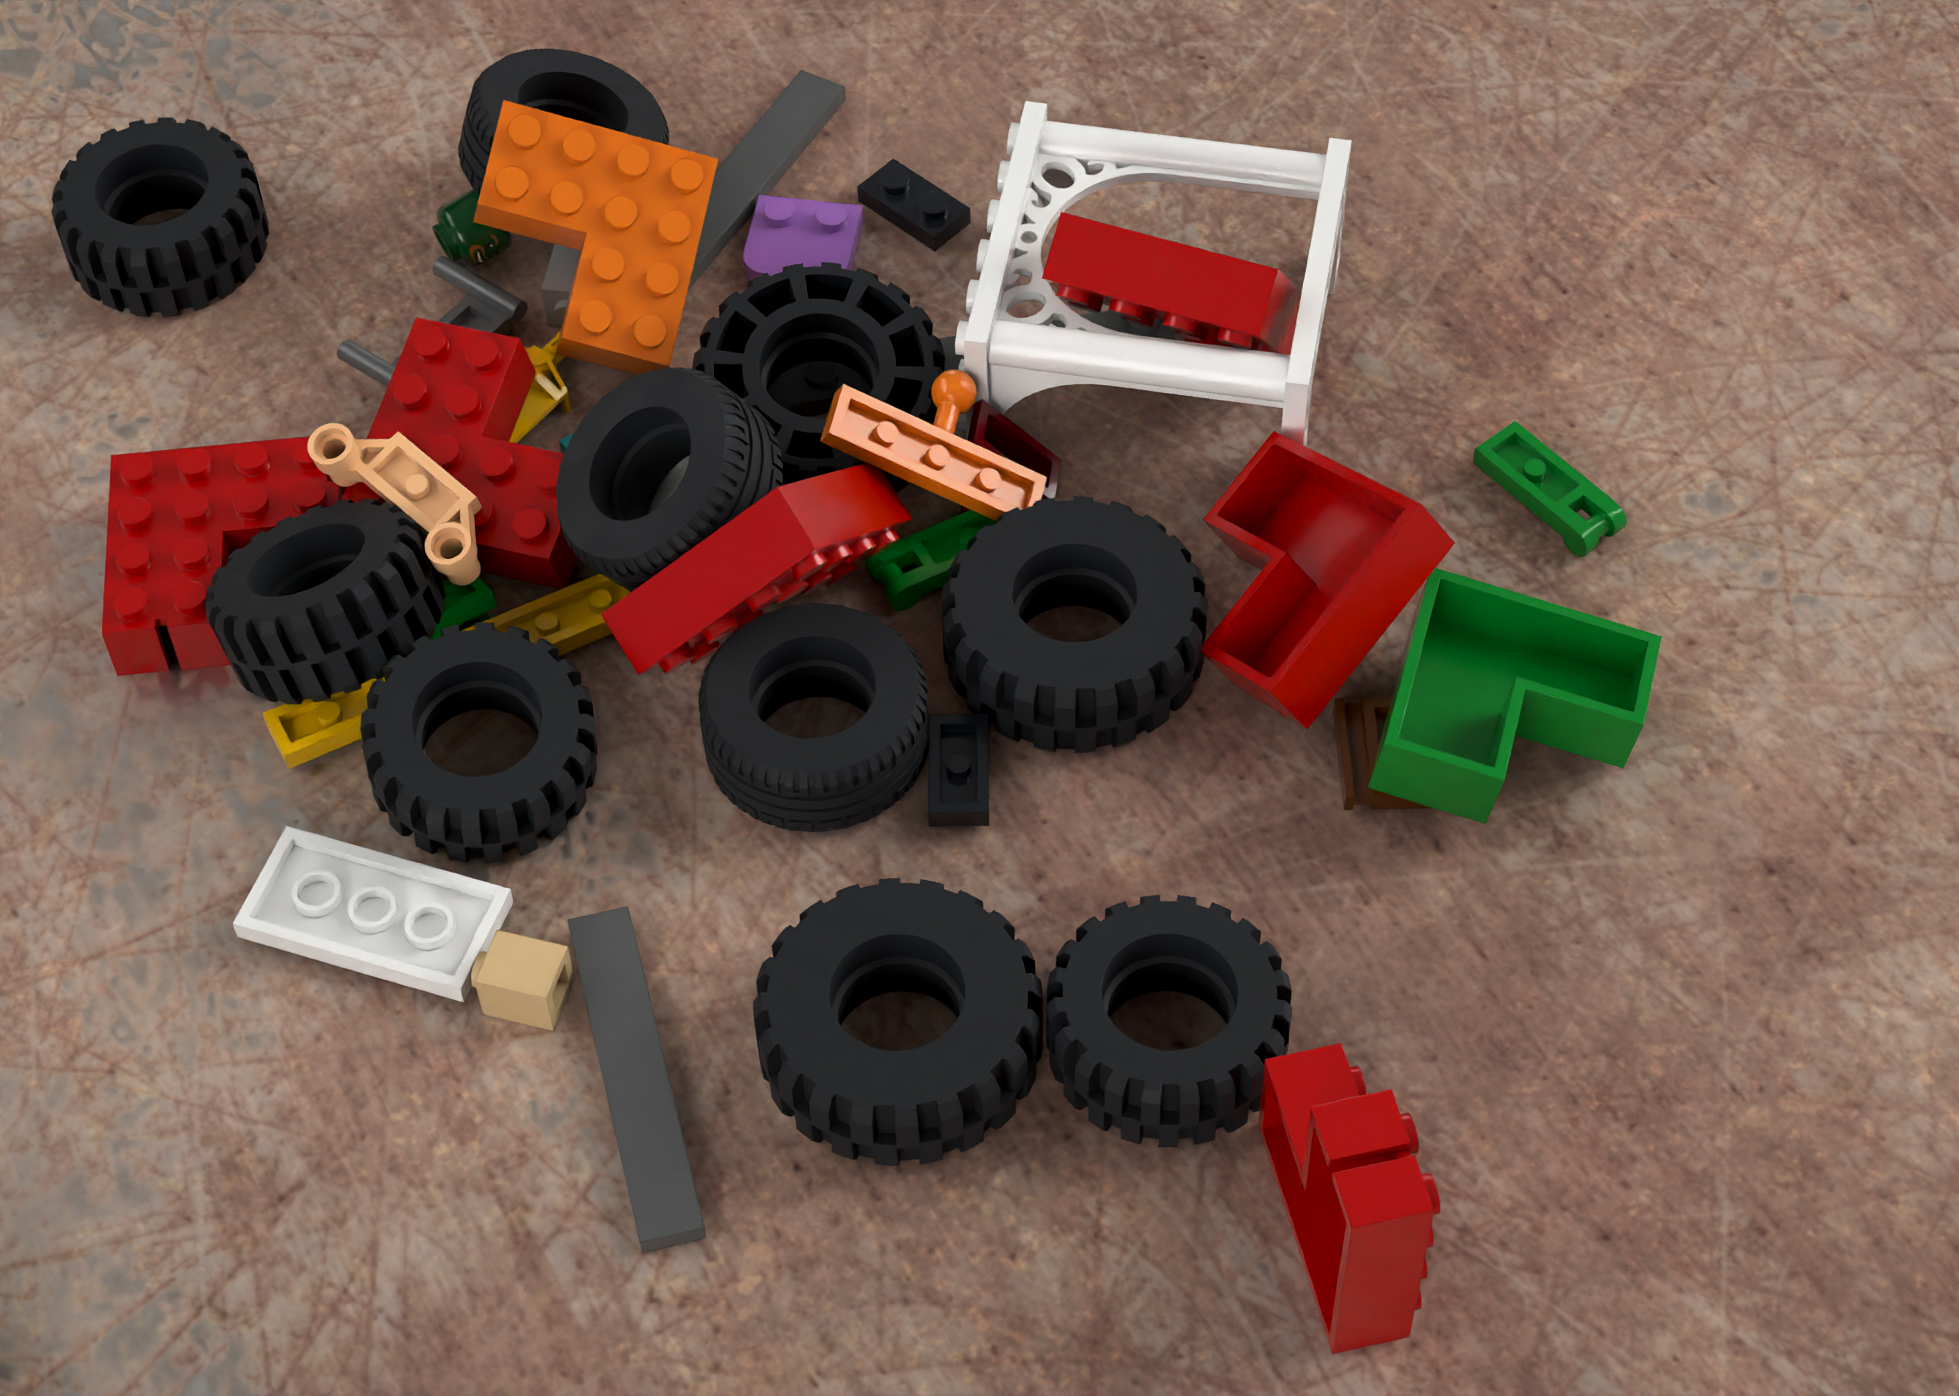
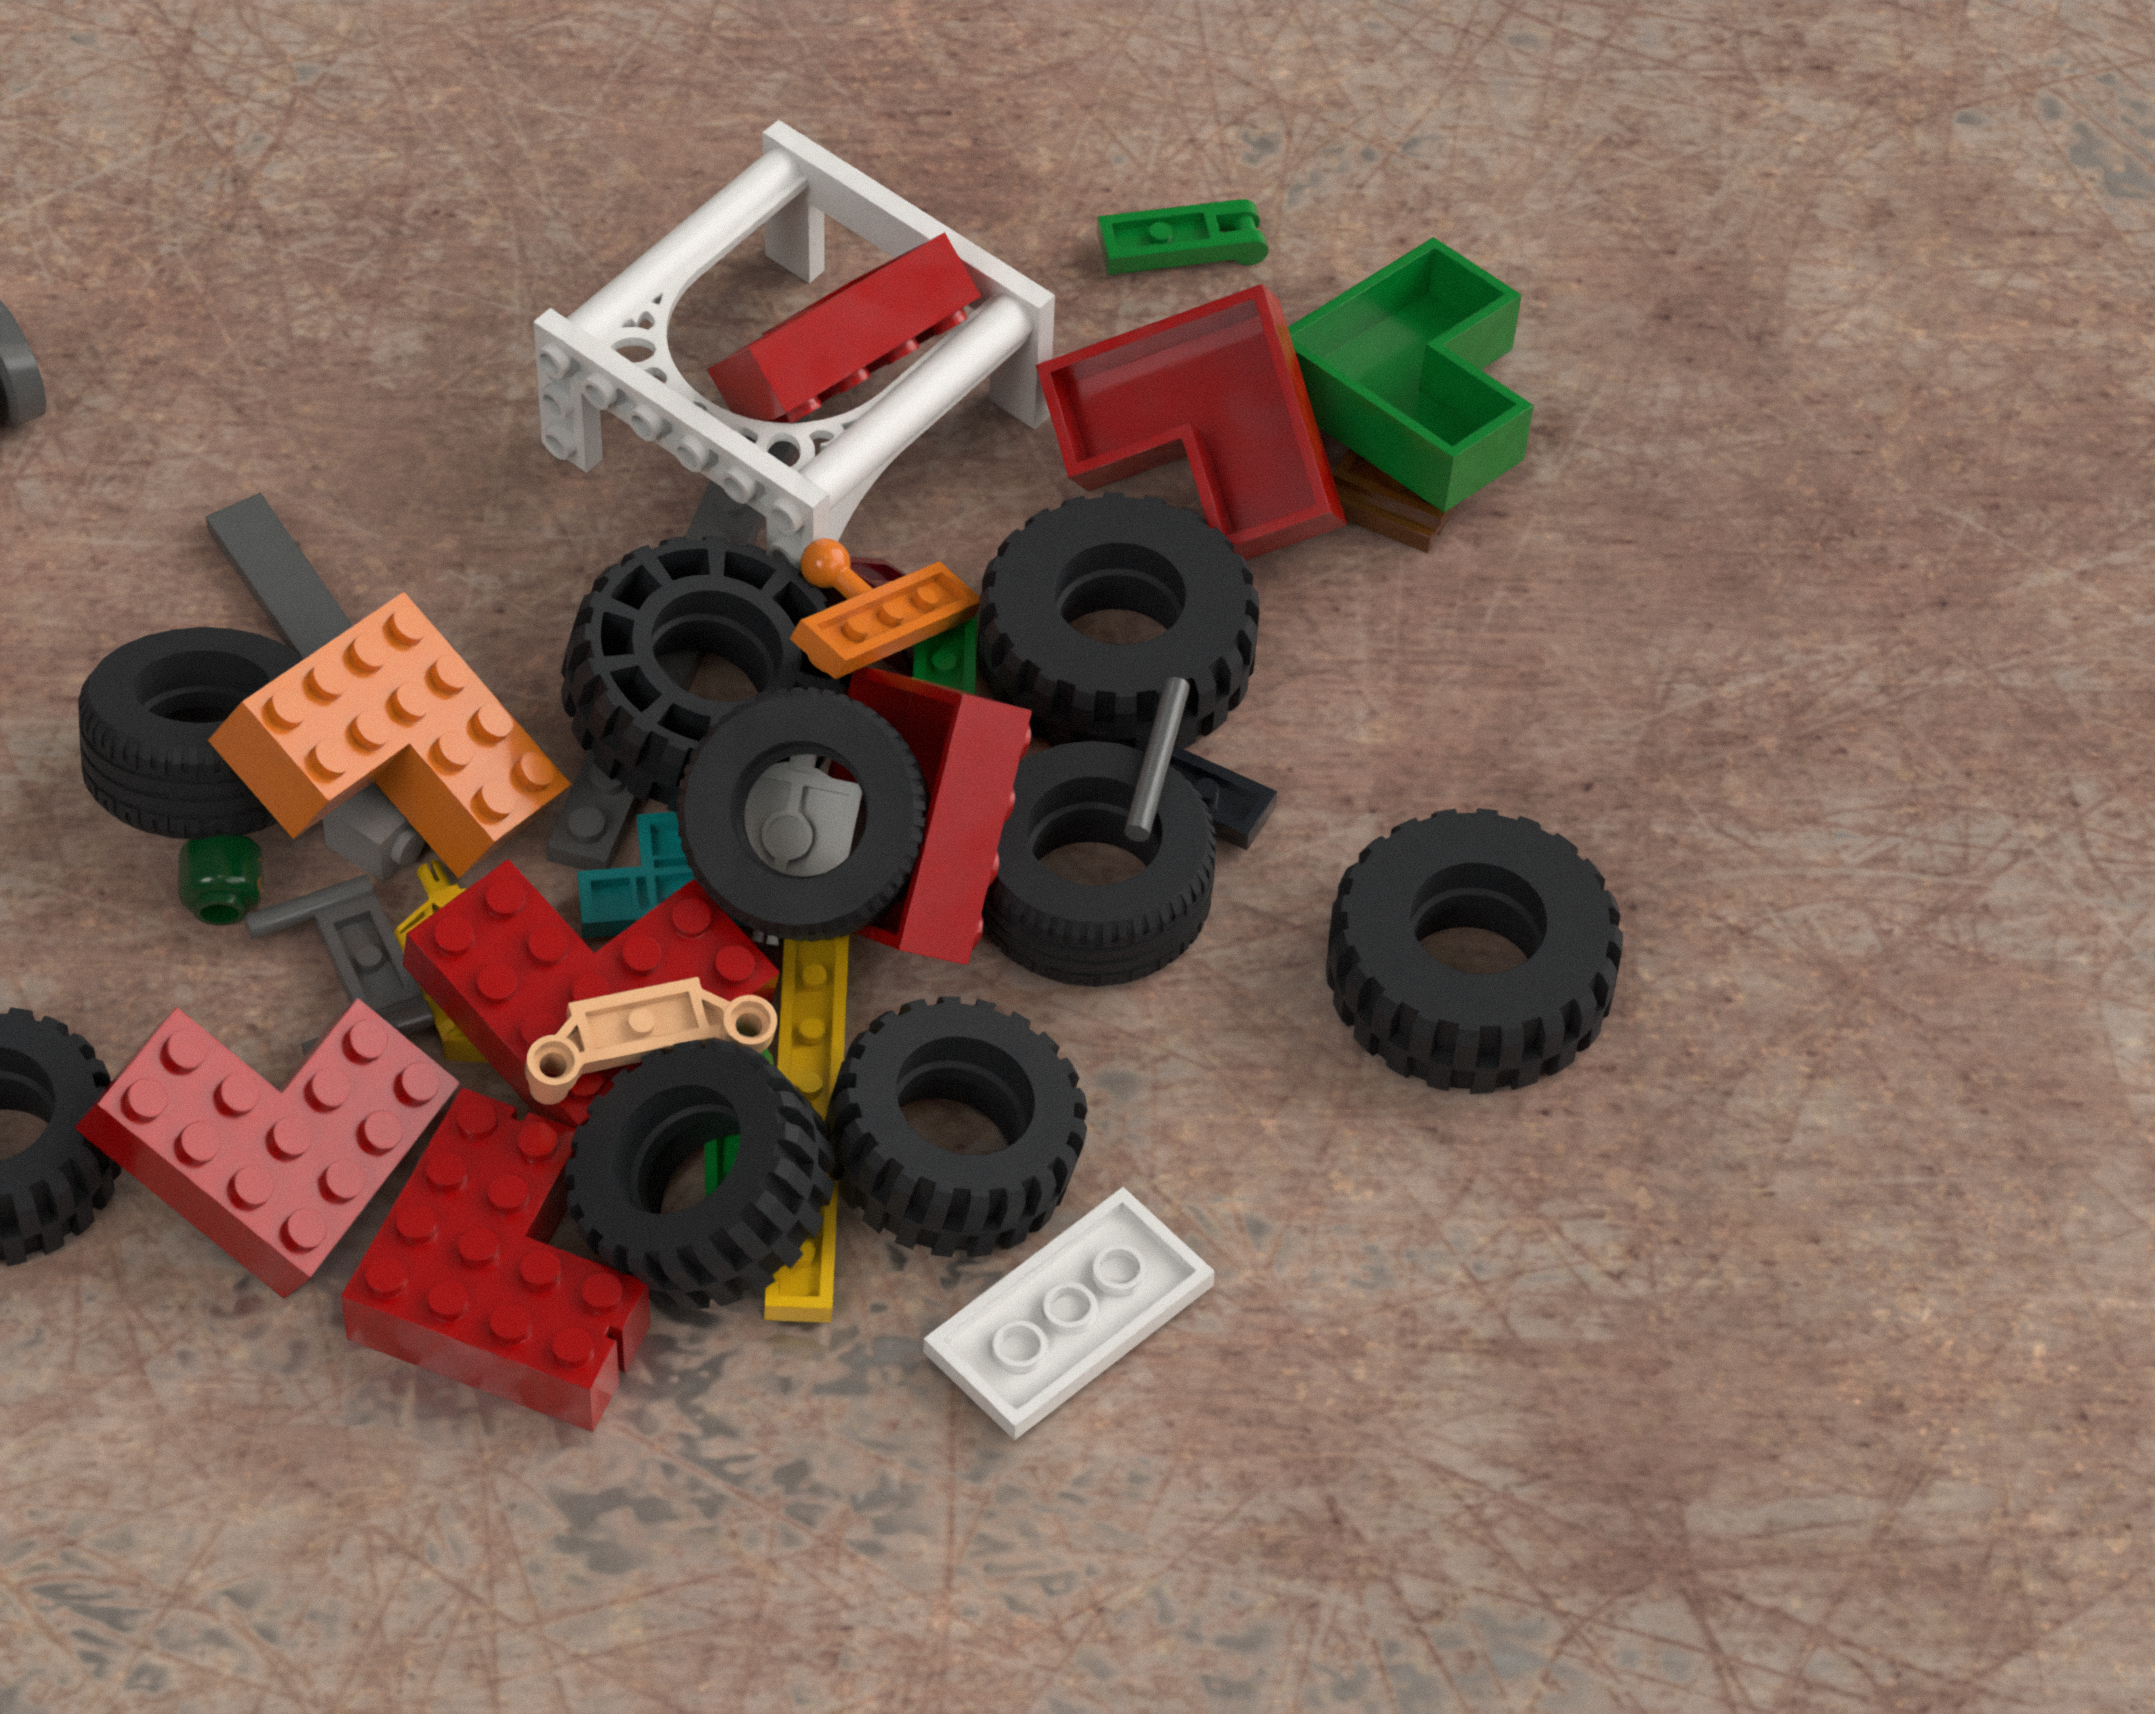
camera: 65 degrees left, 0 degrees up
tan brick [471,930,575,1031] -> none
dark grey tile [568,906,706,1253] -> none
medium lavender plate [743,195,864,281] -> none
black plate [857,159,971,251] -> none
black tyre [1047,895,1293,1147] -> none
red piece [1258,1043,1441,1354] -> none
none -> piece [74,998,460,1299]
none -> dark grey bar [1124,677,1190,842]

